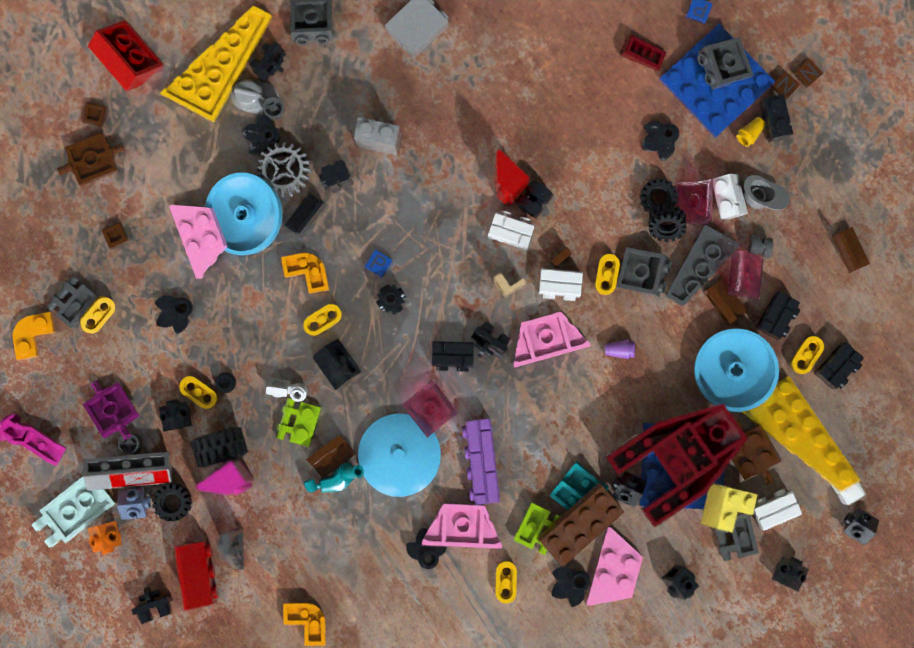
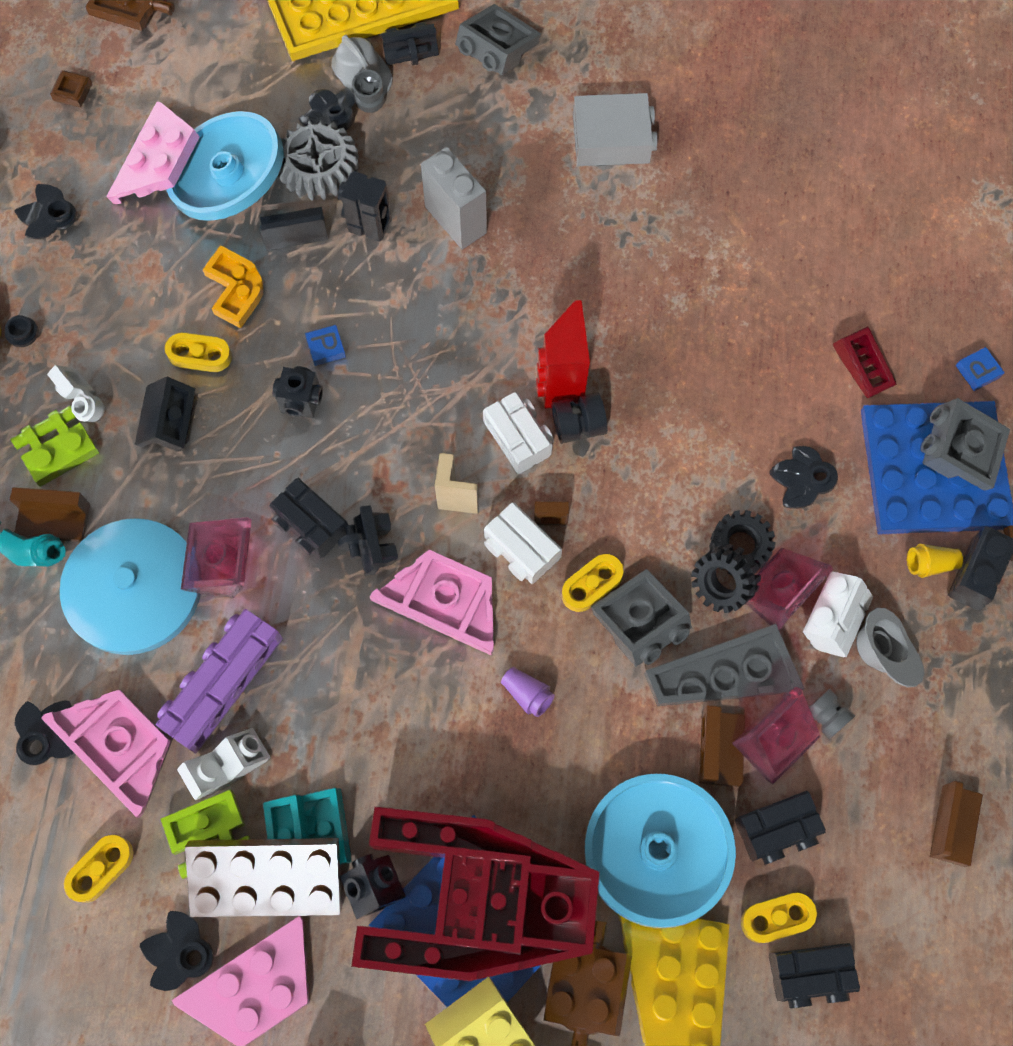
camera: 35 degrees right, 15 degrees down
none -> white slope [177,728,271,800]

